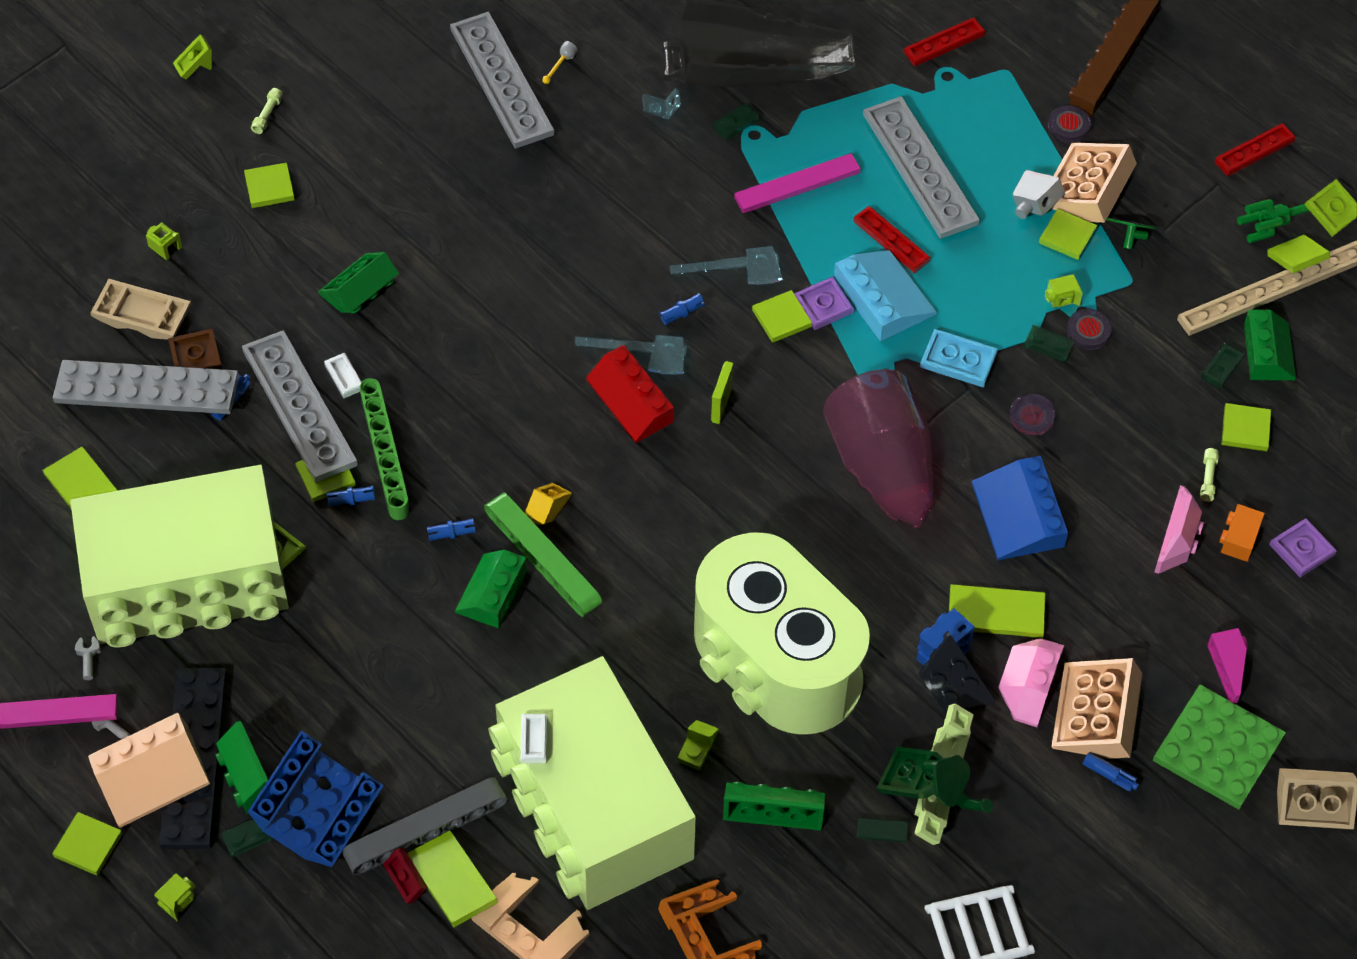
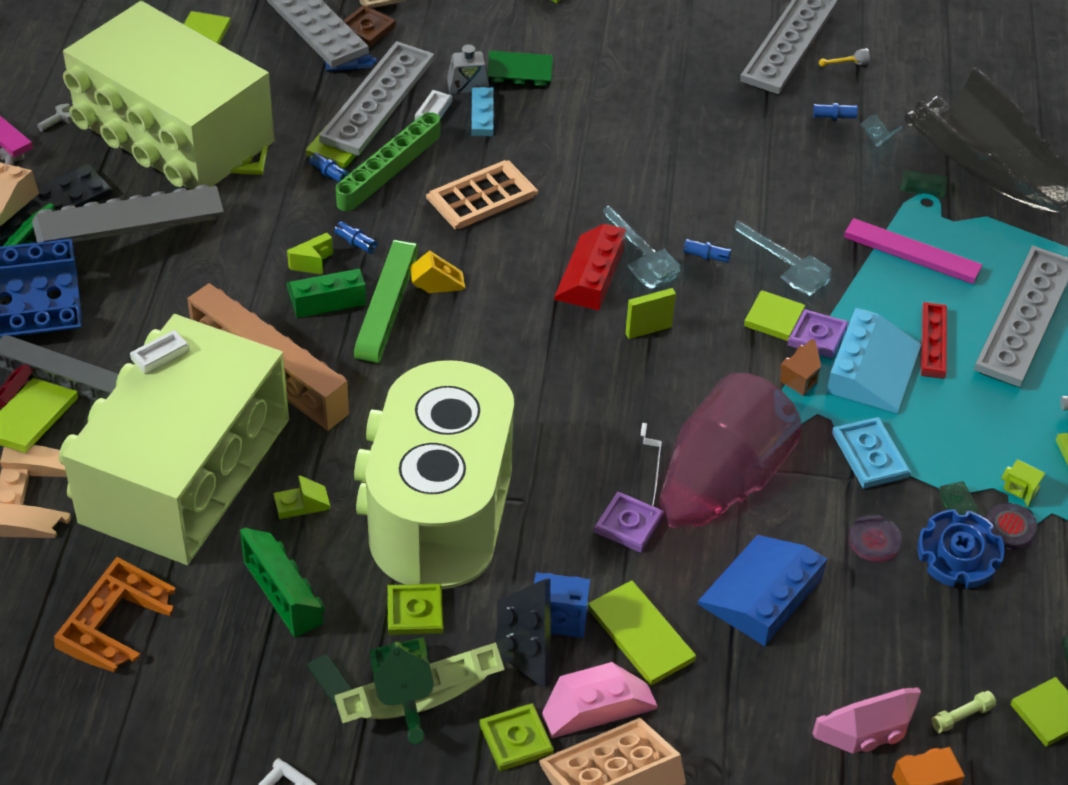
camera: 50 degrees right, 10 degrees down
none -> light grey brick [32,185,224,243]
none -> nougat brick [187,283,349,430]
none -> lime slope [287,233,333,274]
none -> lime tile [388,584,443,635]
none -> light nougat piece [426,160,538,229]
none -> light grey torso [447,45,489,94]
none -> medium azure plate [472,87,493,136]
none -> lime tile [480,703,554,771]
none -> medium lavender tile [594,491,664,553]
none -> white piece [641,423,661,515]
none -> dark orange slope [780,339,821,396]
none -> blue pin [813,103,857,120]
none -> blue piece [917,510,1004,588]

